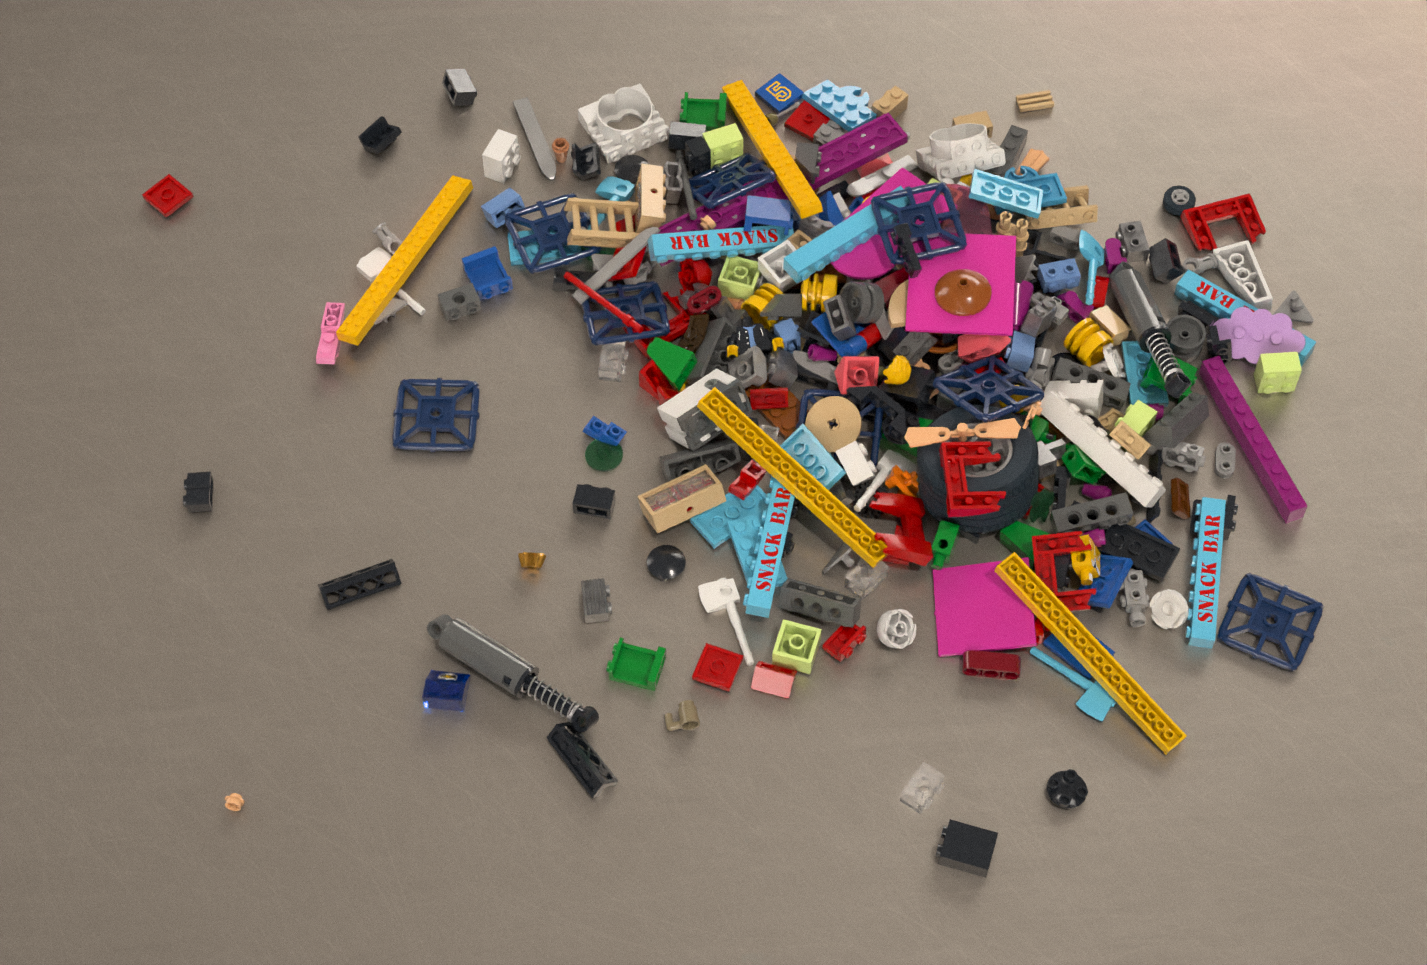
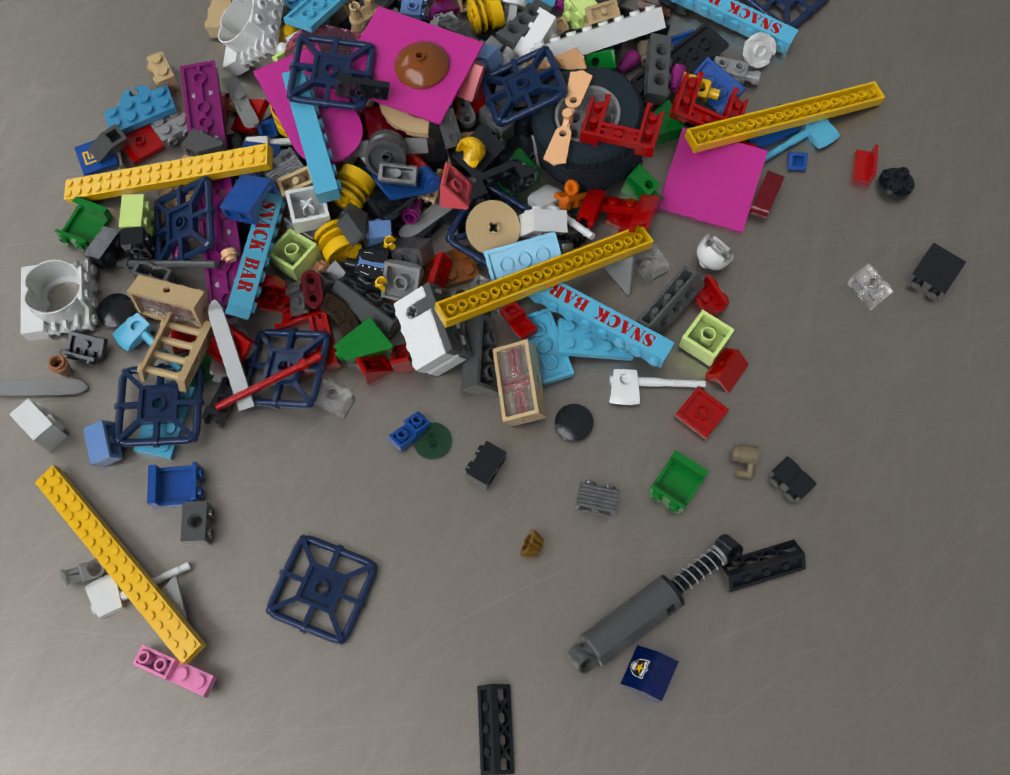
camera: 70 degrees left, 10 degrees up
none -> dark grey slope [88,124,129,164]
none -> black brick [768,456,817,504]
none -> blue slope [787,152,808,171]
none -> red panel [852,144,879,186]

